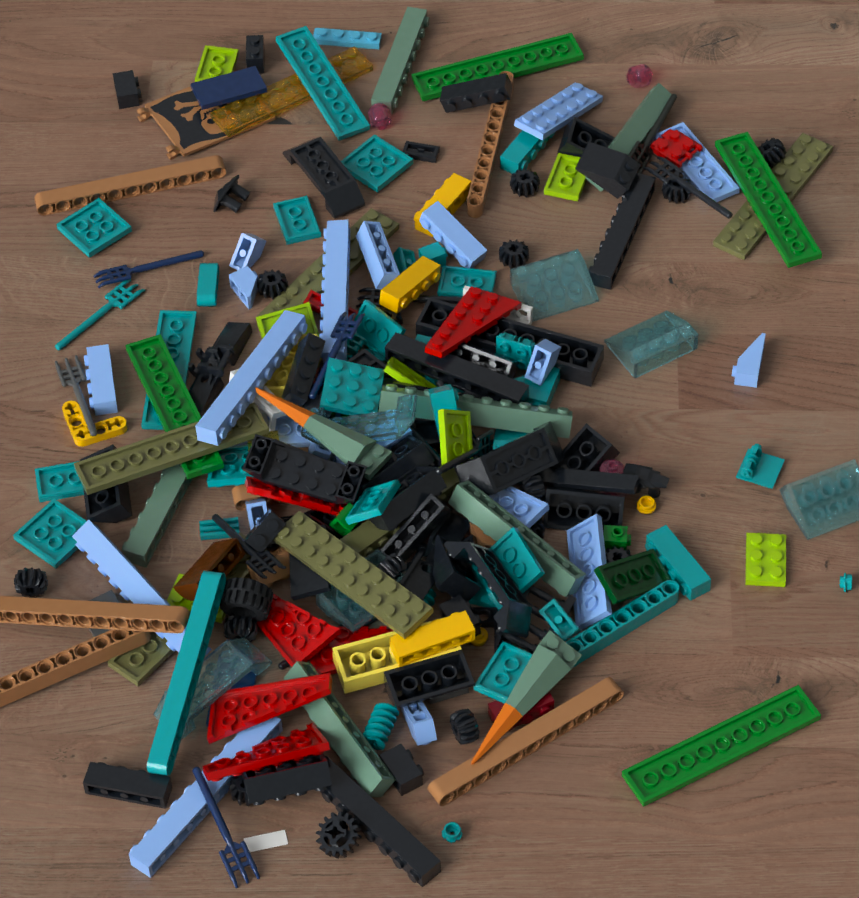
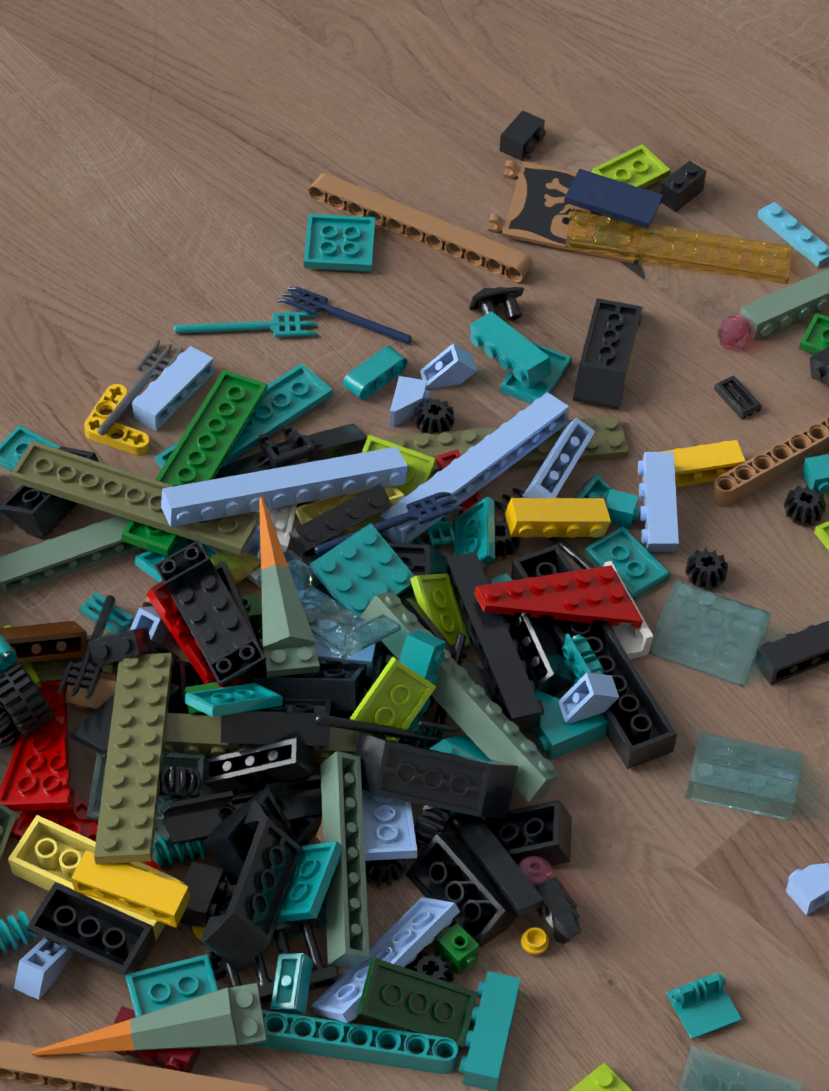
camera: 40 degrees right, 0 degrees up
teal plate [276,26,370,141] -> none
teal plate [341,134,413,193] -> none
black gear [450,709,480,745] -> none
none -> teal brick [470,311,551,388]

